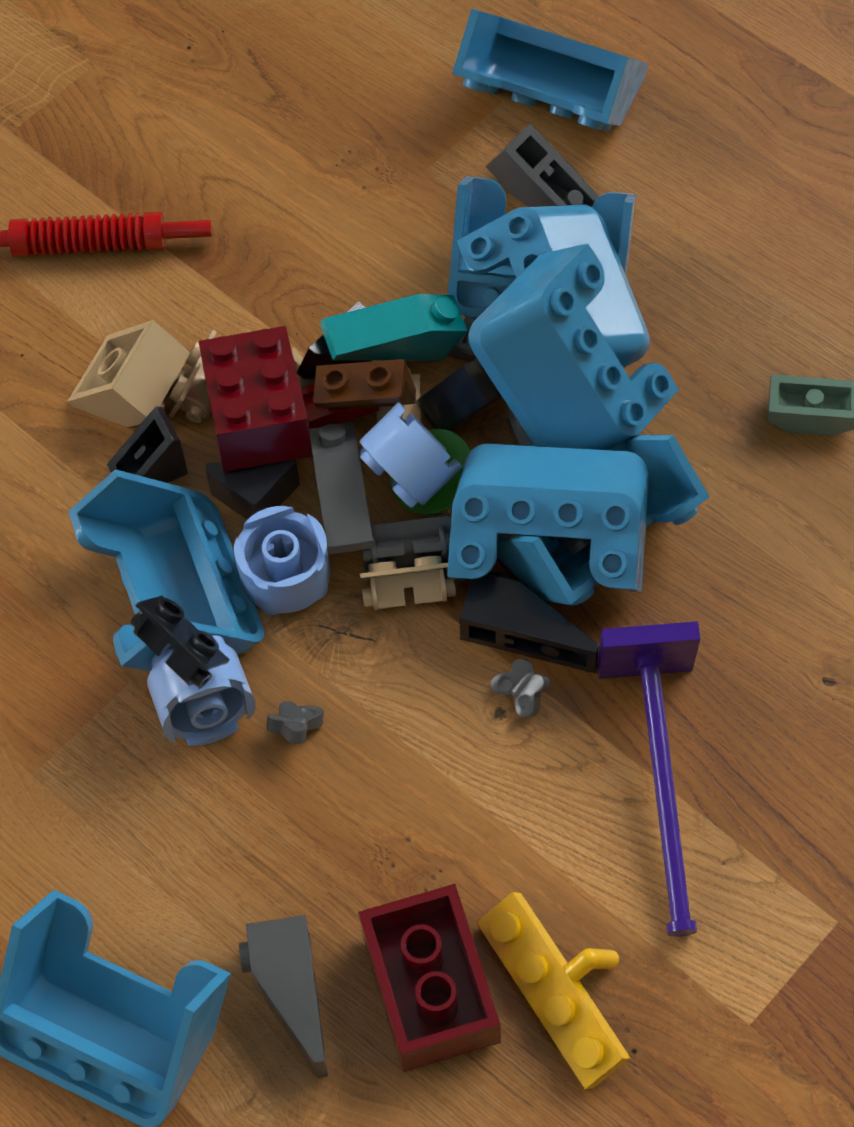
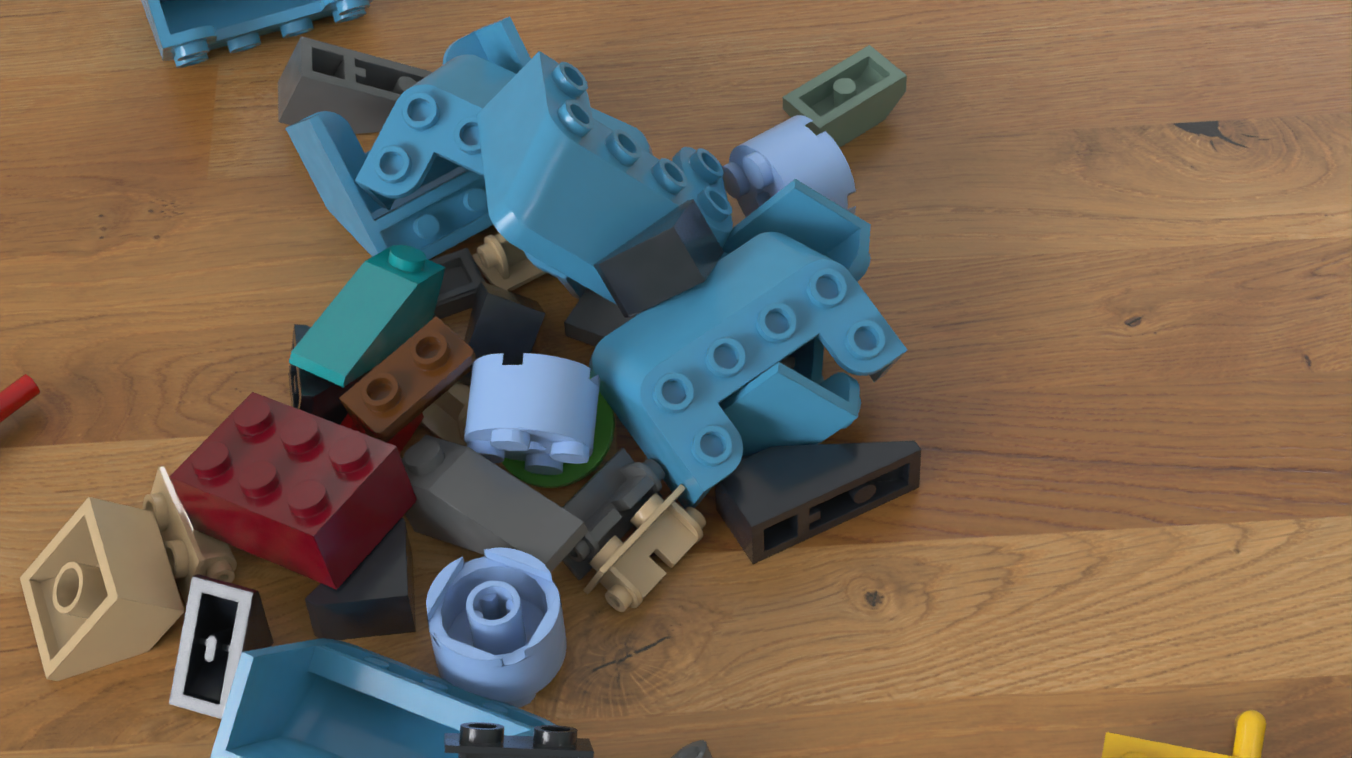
camera: 45 degrees left, 10 degrees down
dark grey piece [491,659,550,717] -> none
dark purple tile [597,621,700,937] -> none
none -> black slope [594,199,724,318]
none -> light blue brick [722,115,856,217]

